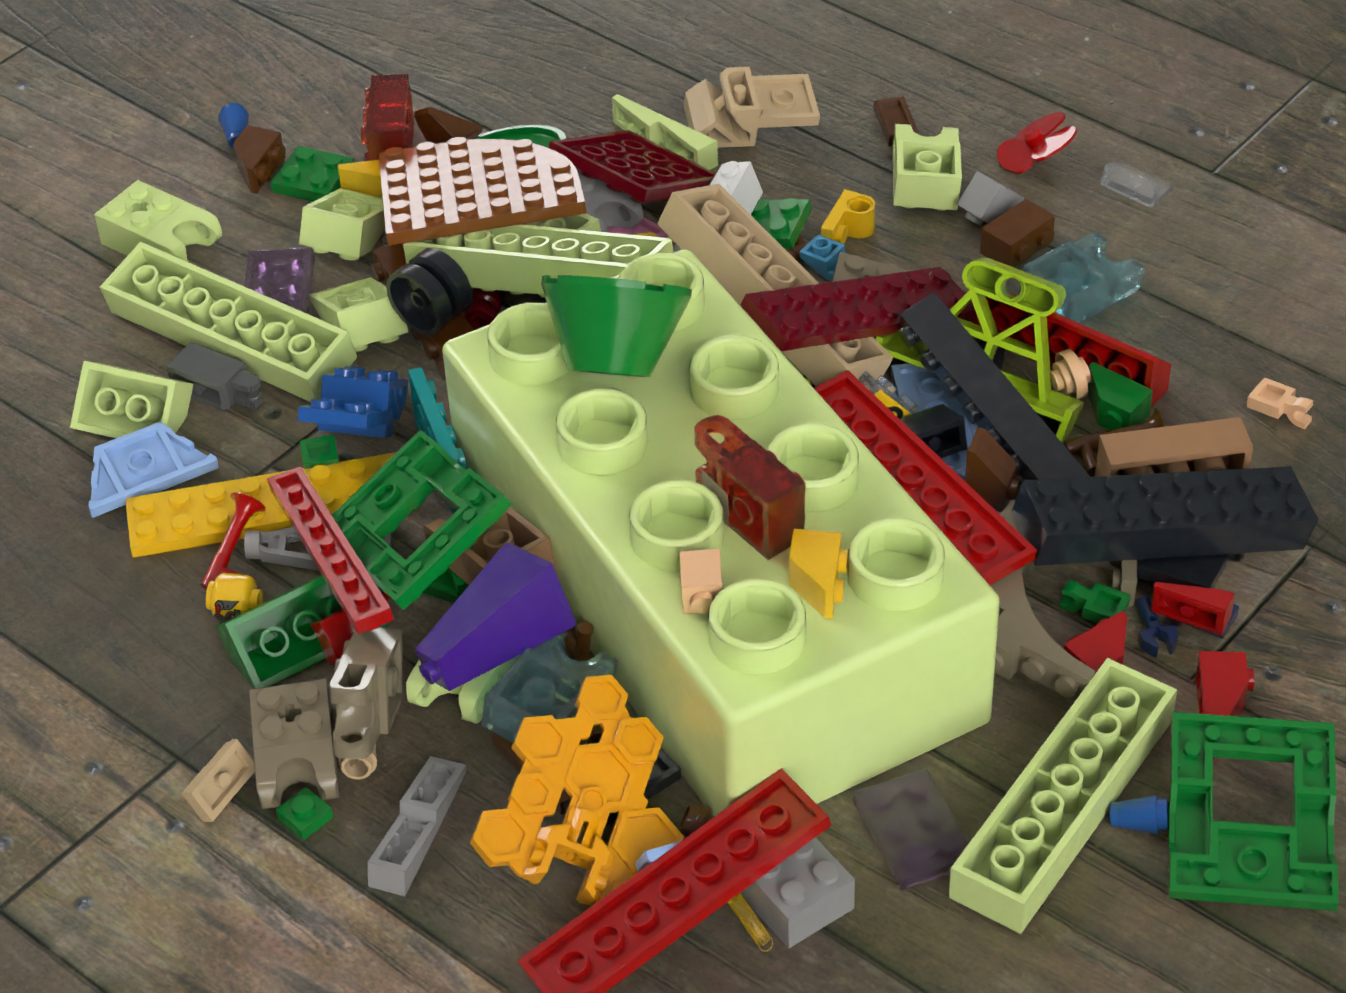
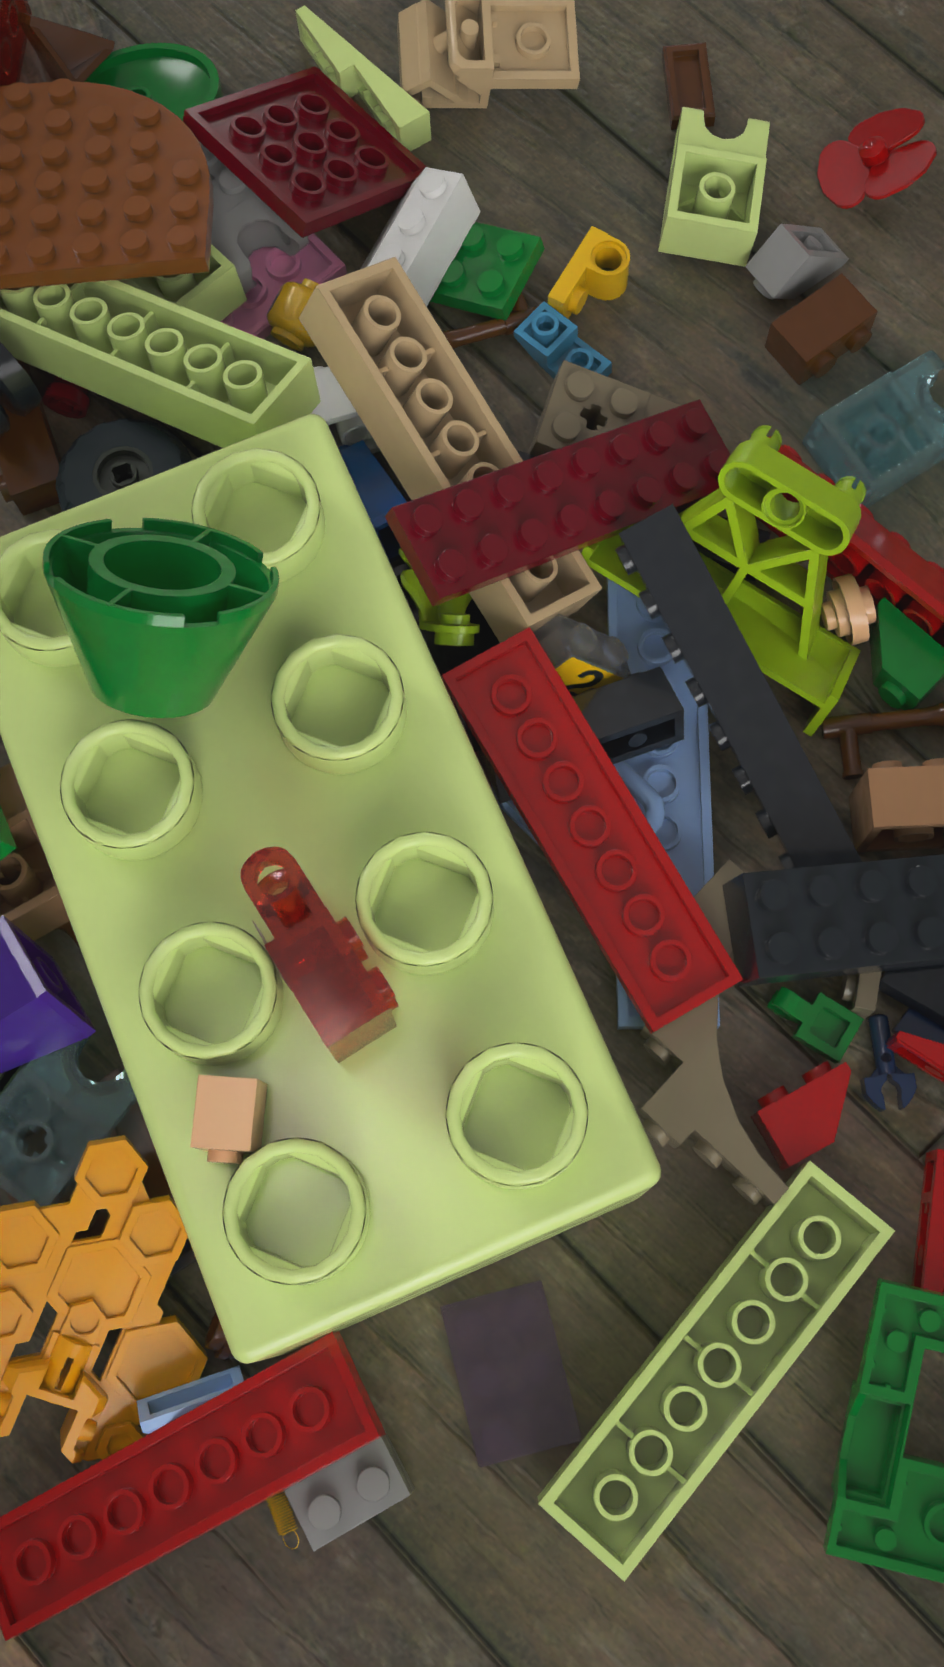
camera: 10 degrees right, 30 degrees up
yellow slope [789,529,849,619] -> none
reddish brown slope [964,427,1021,512] -> none
blue cone [1110,794,1169,835] -> none

